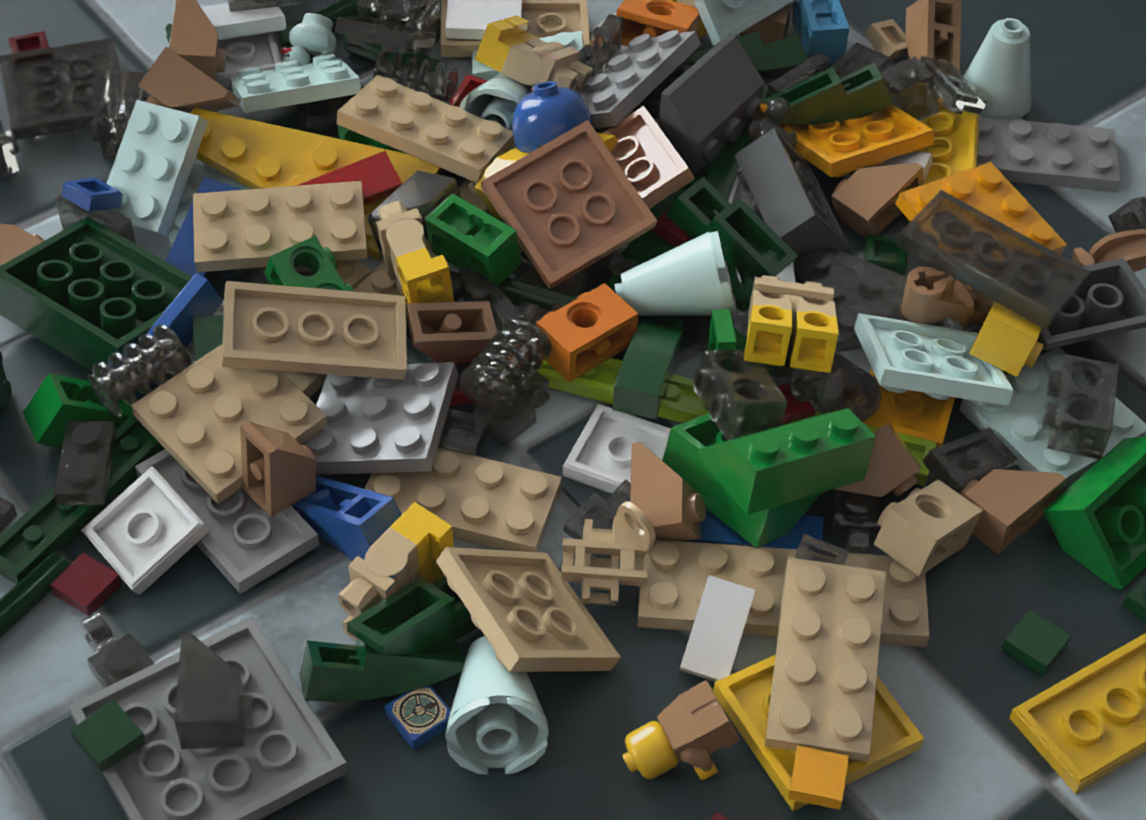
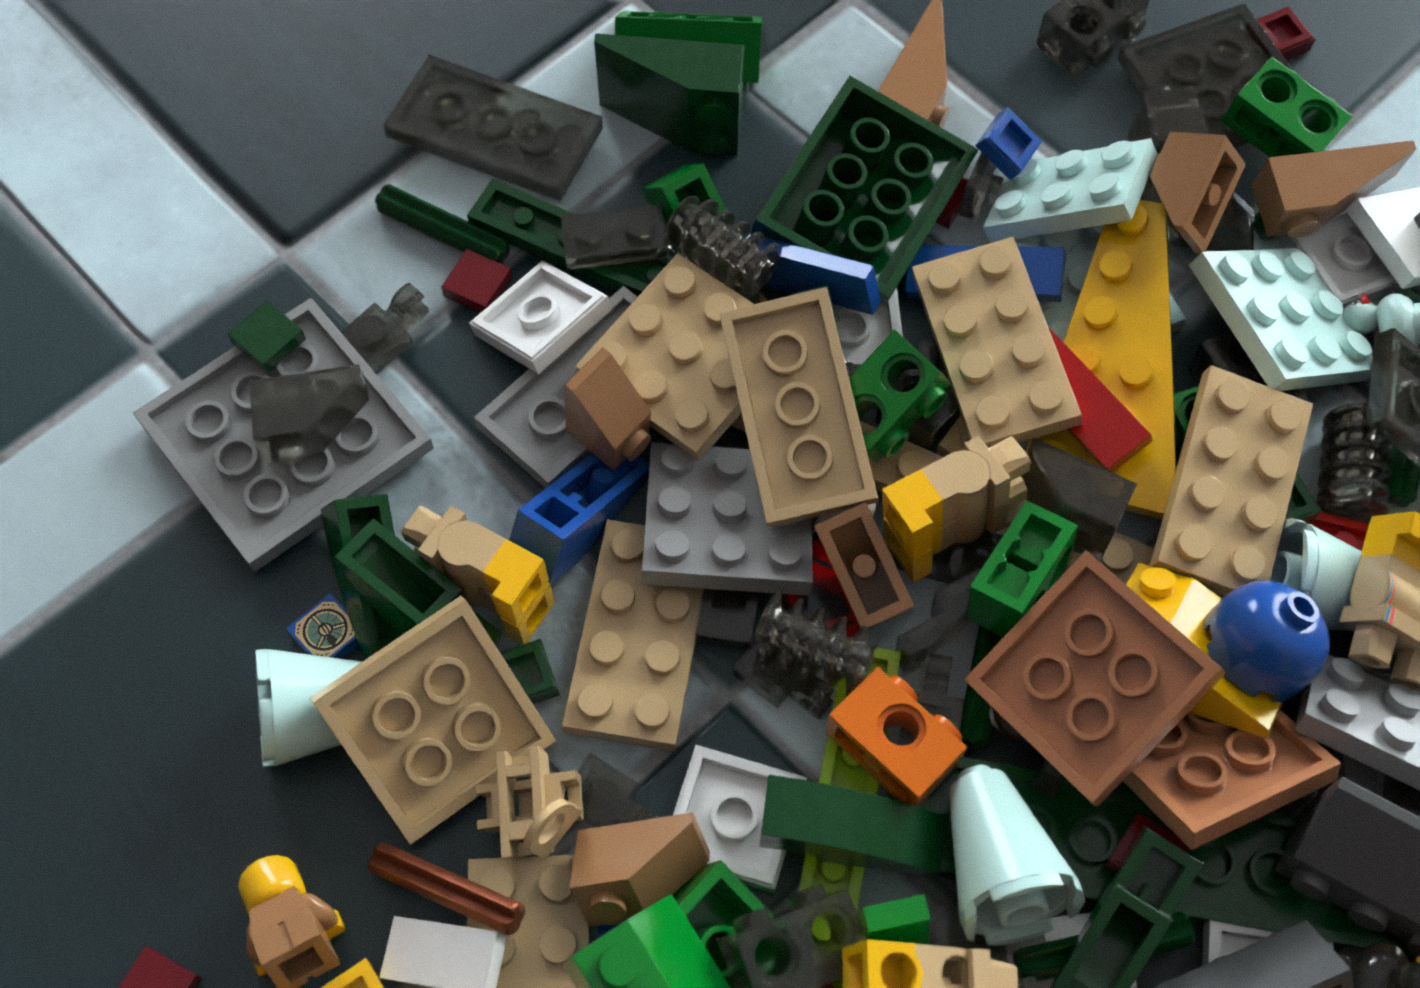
camera: 85 degrees right, 15 degrees up
none -> copper axle [367,842,526,935]
none -> green brick [1221,57,1353,158]

